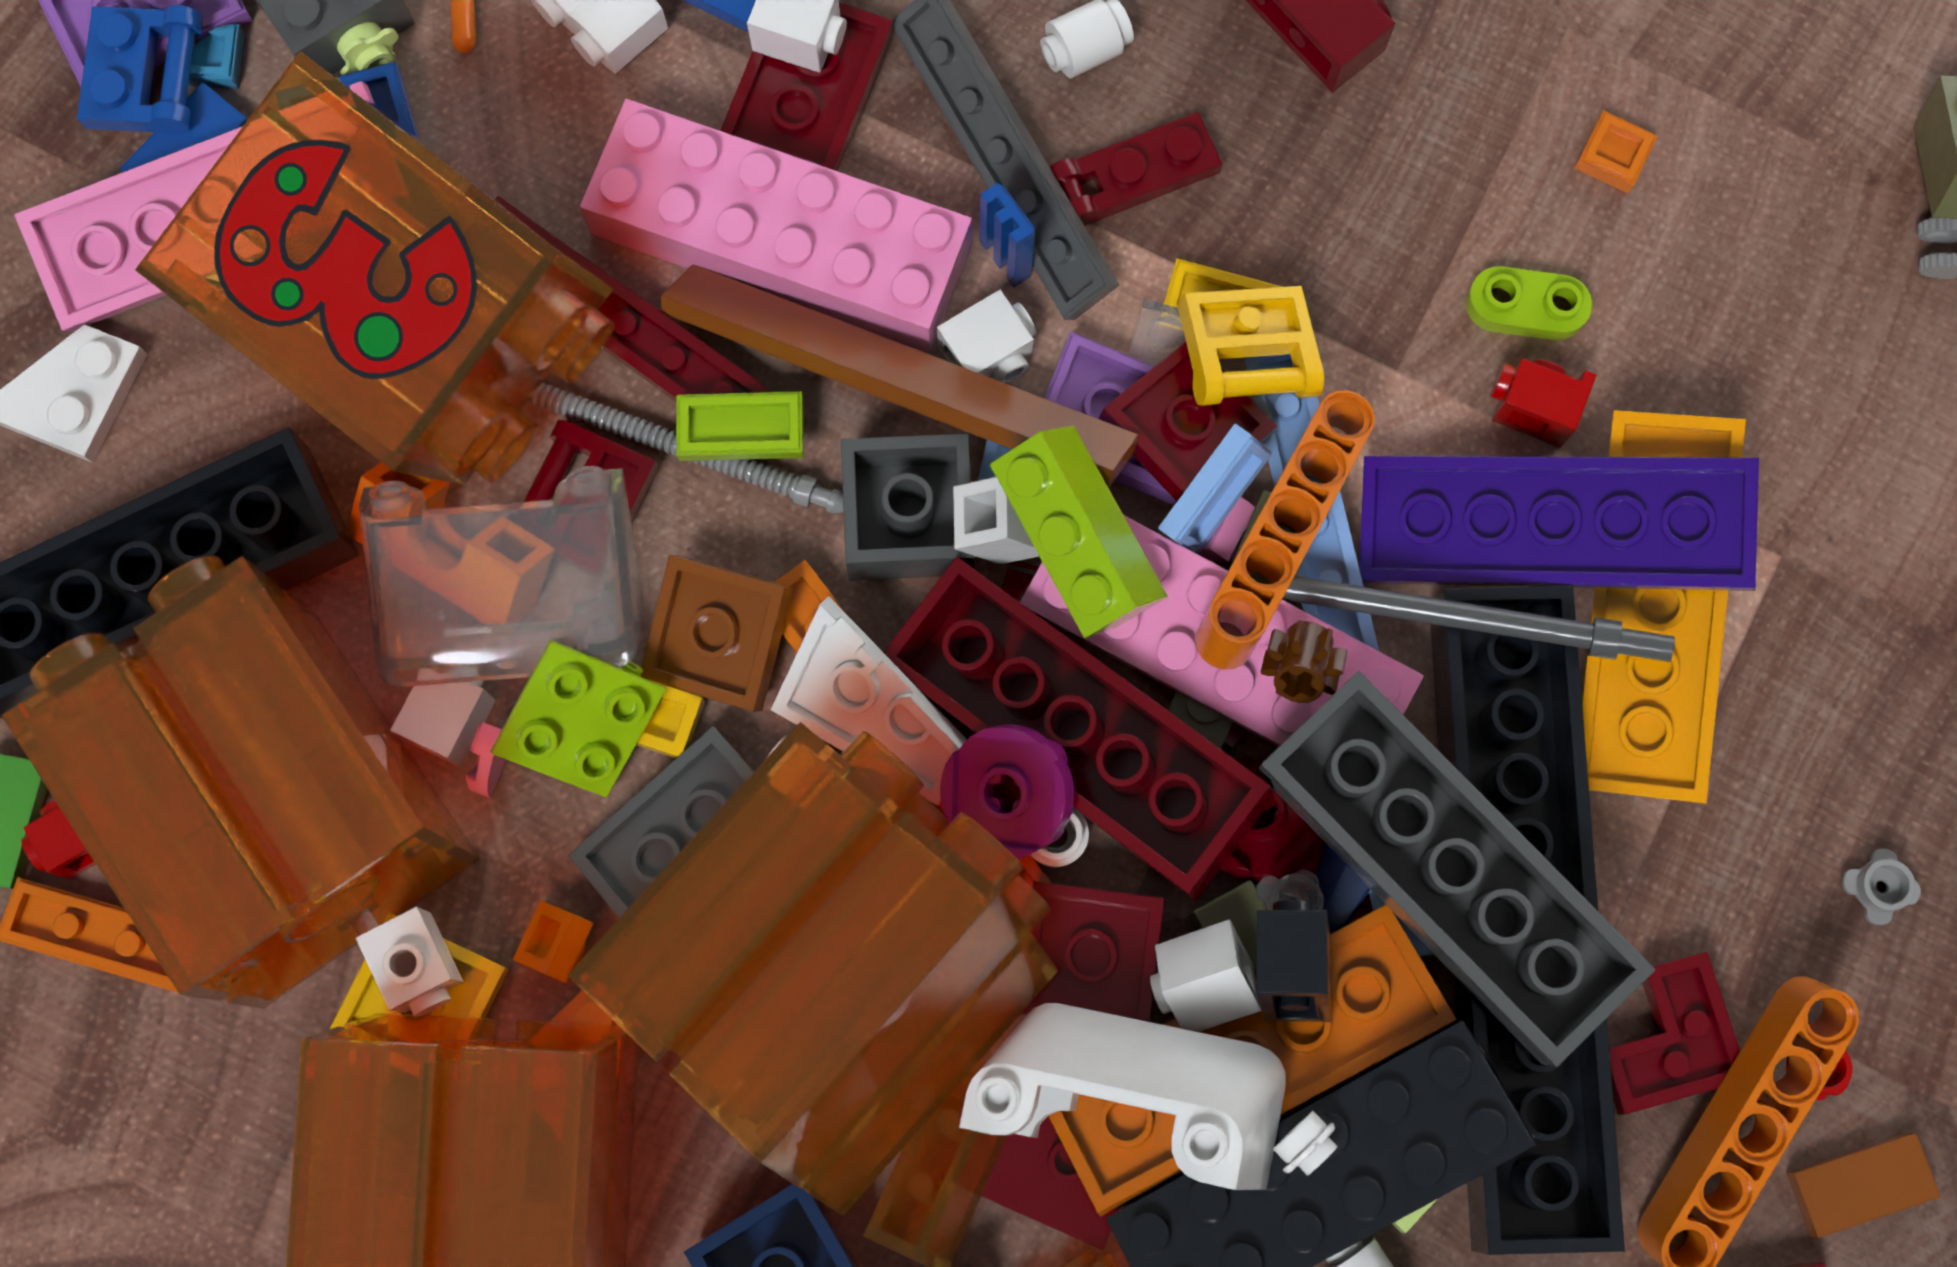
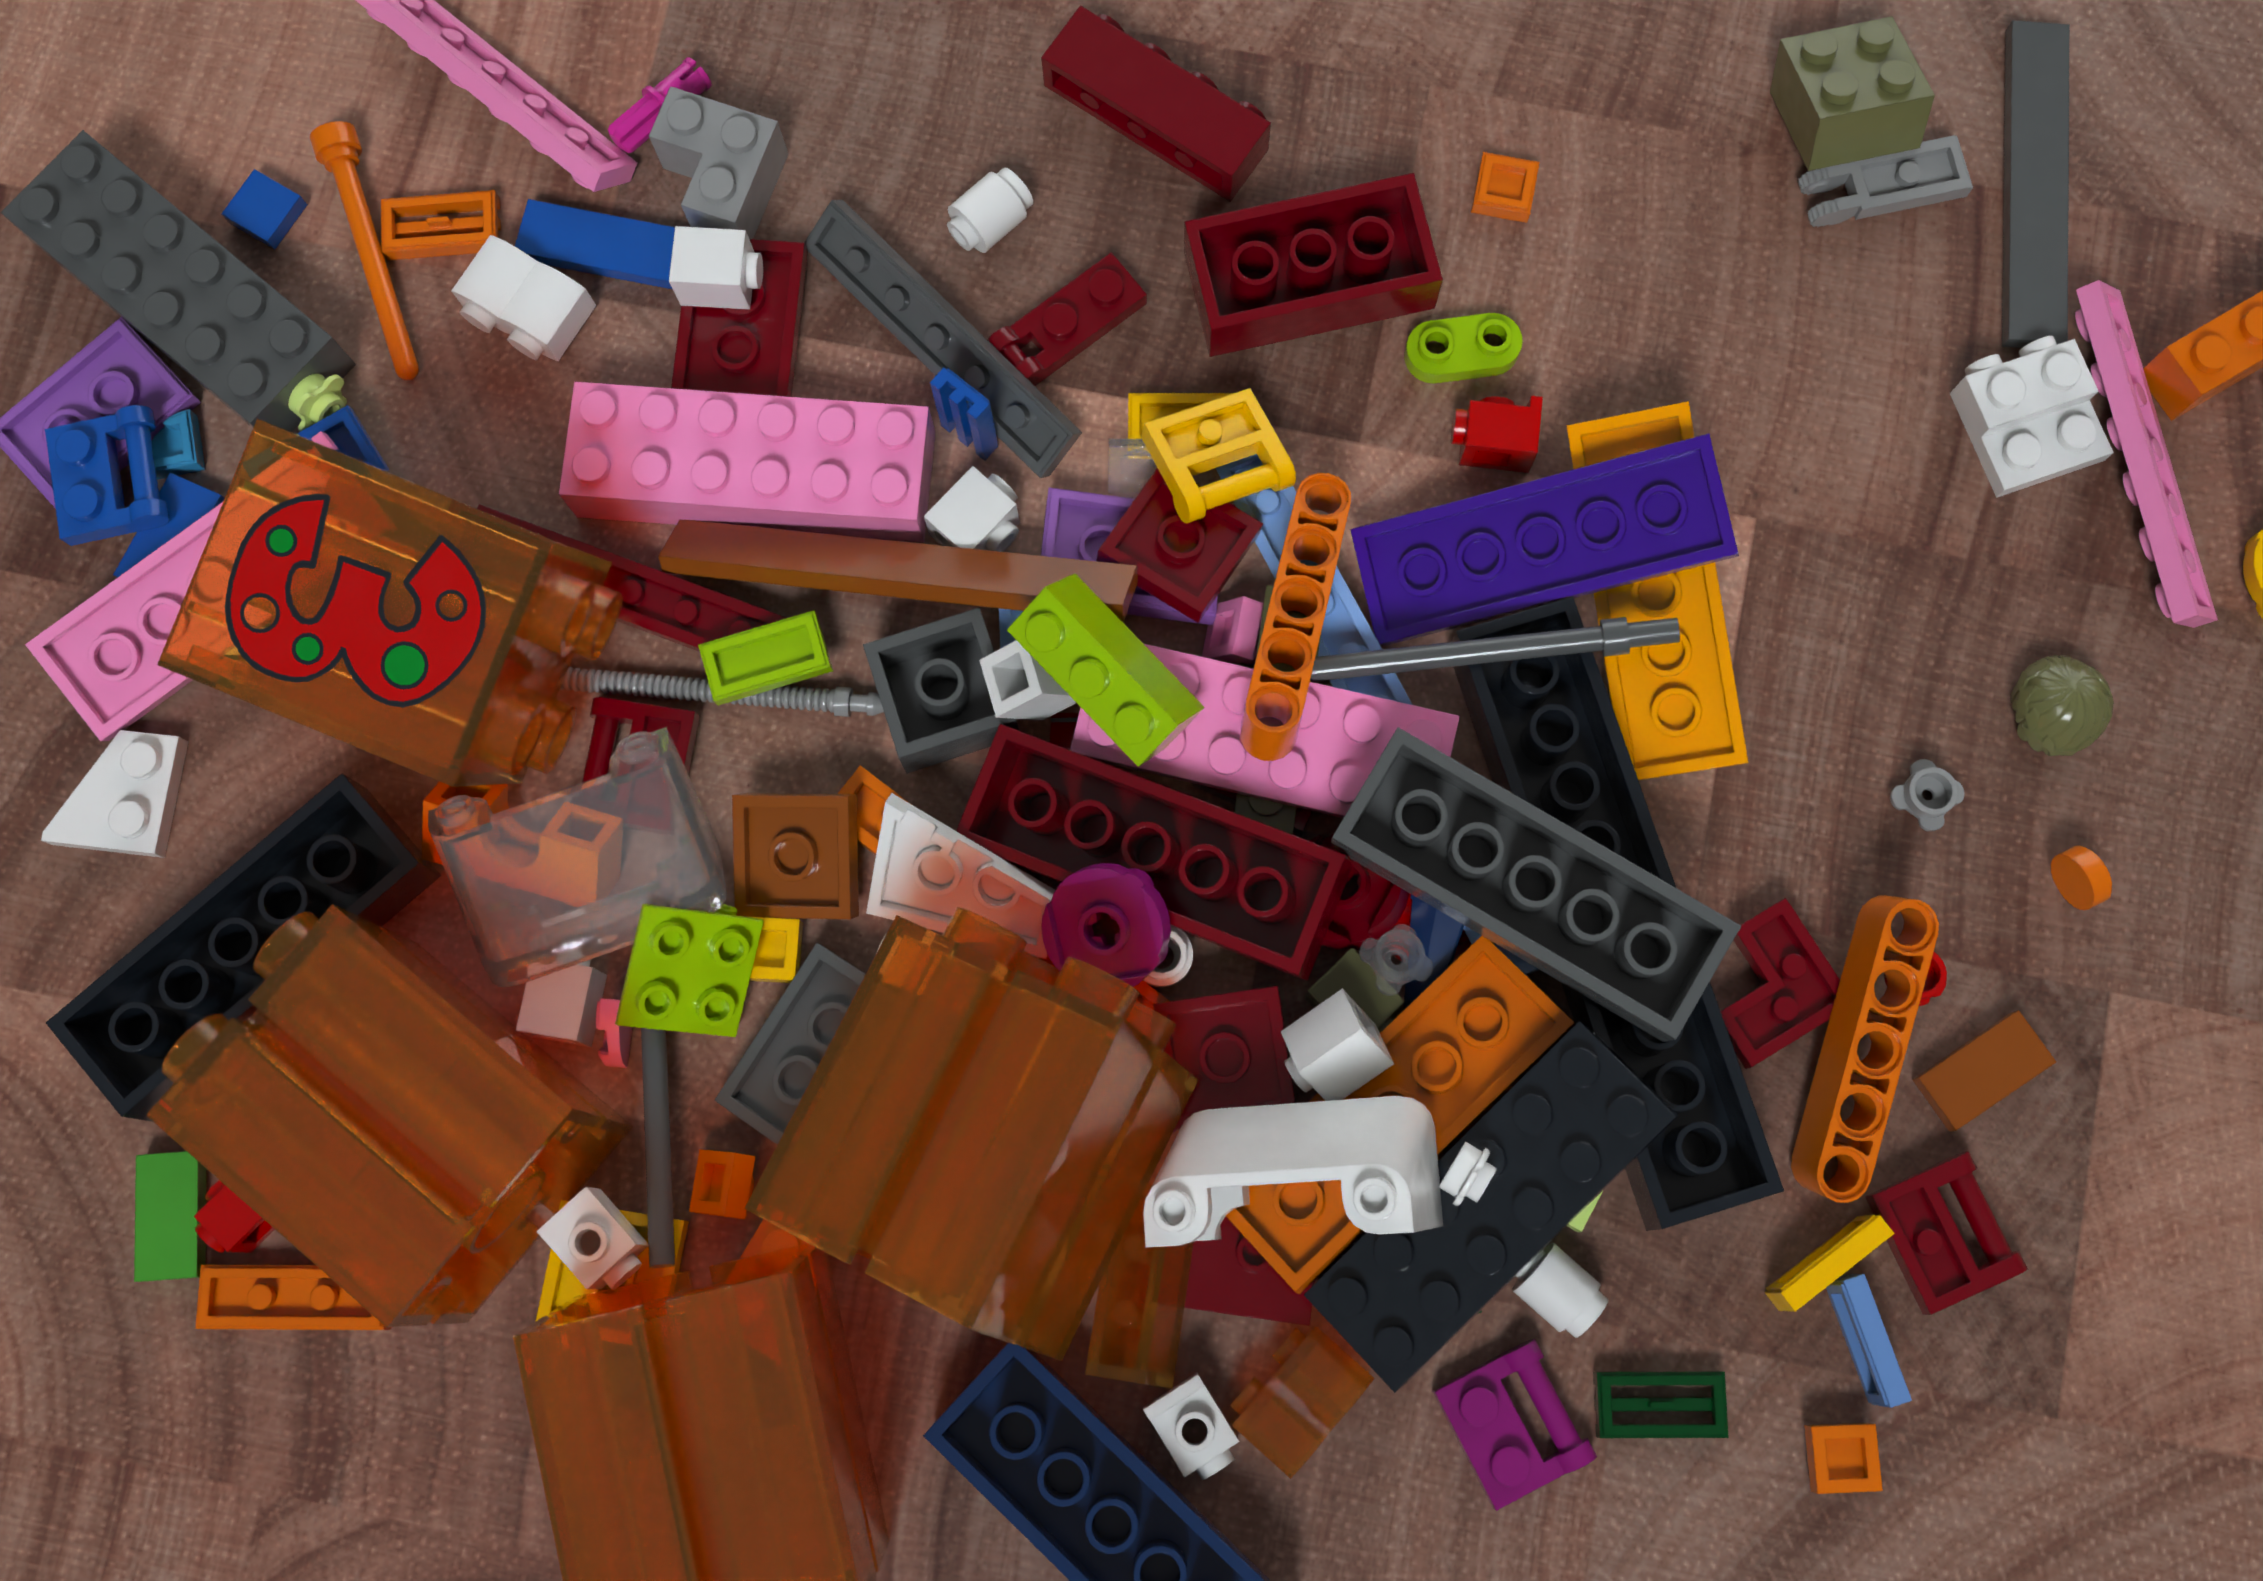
camera: 10 degrees left, 0 degrees up
light blue tile [1158,424,1272,554] -> none
black brick [1256,900,1332,1022] -> none
reddish brown gear [1261,620,1347,703] -> none
none -> dark grey bar [632,896,675,1268]
none -> dark red brick [1184,173,1443,357]

